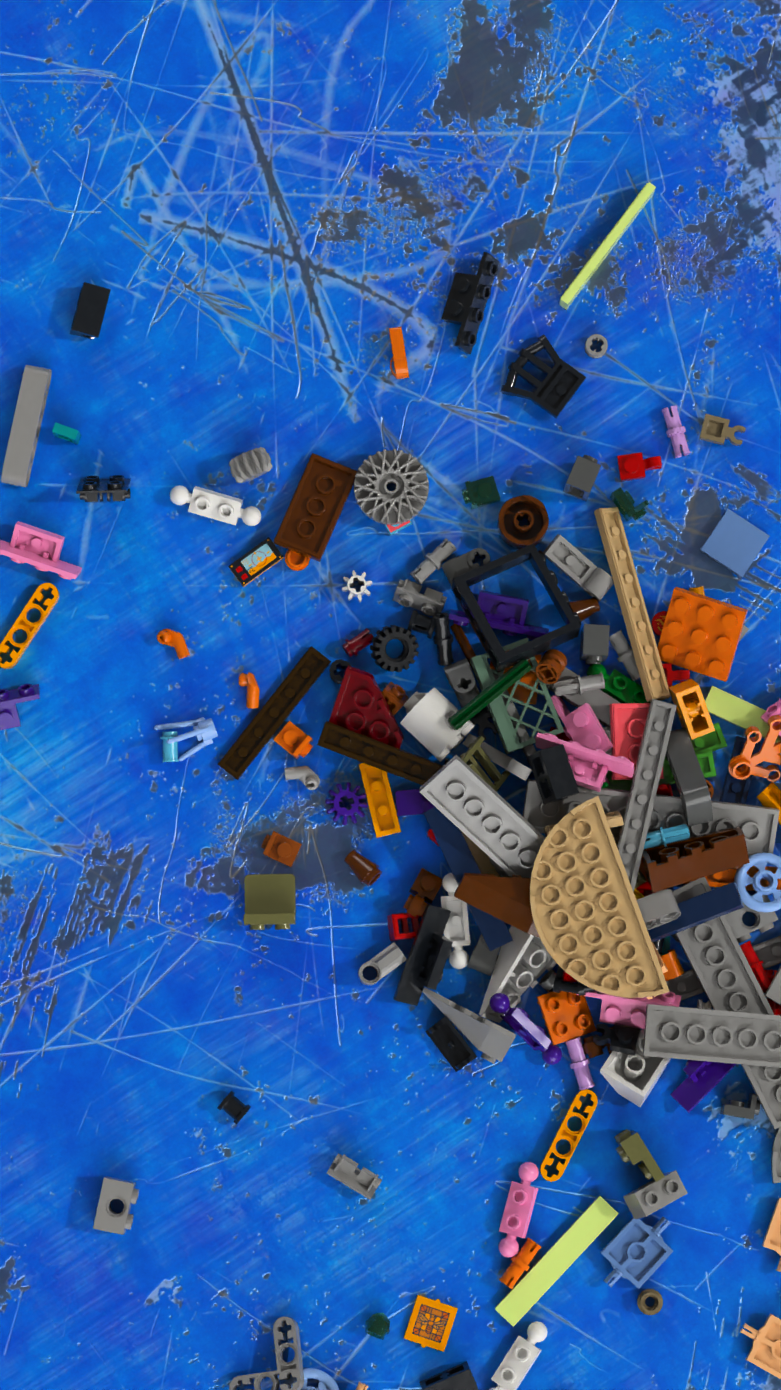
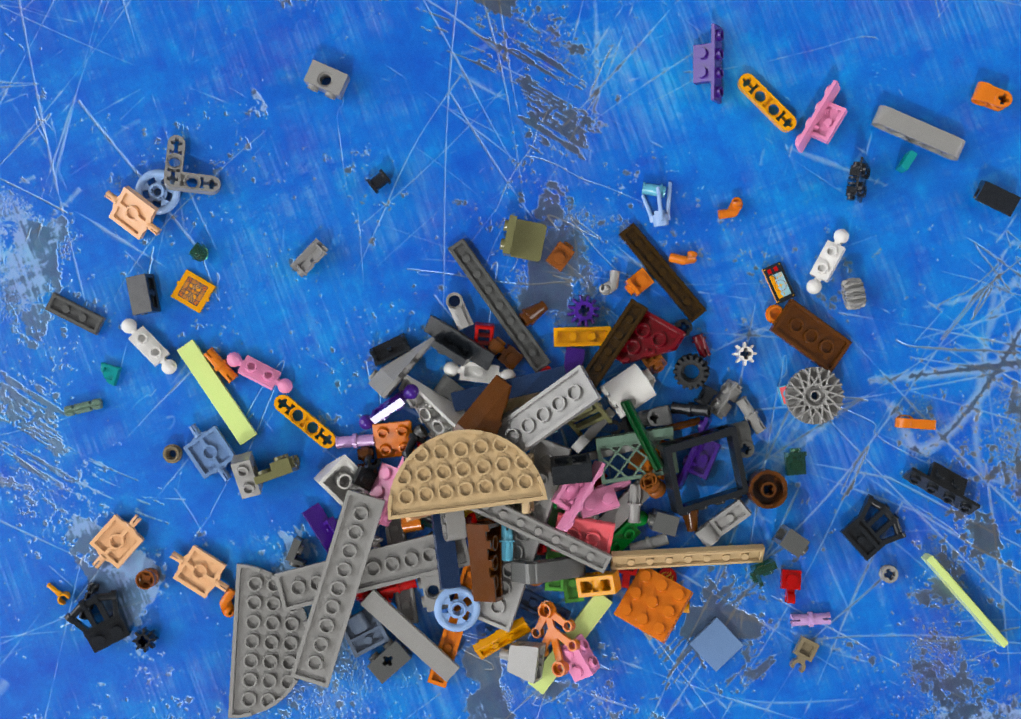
camera: 100 degrees right, 5 degrees up
none -> dark grey tile [448,238,551,372]

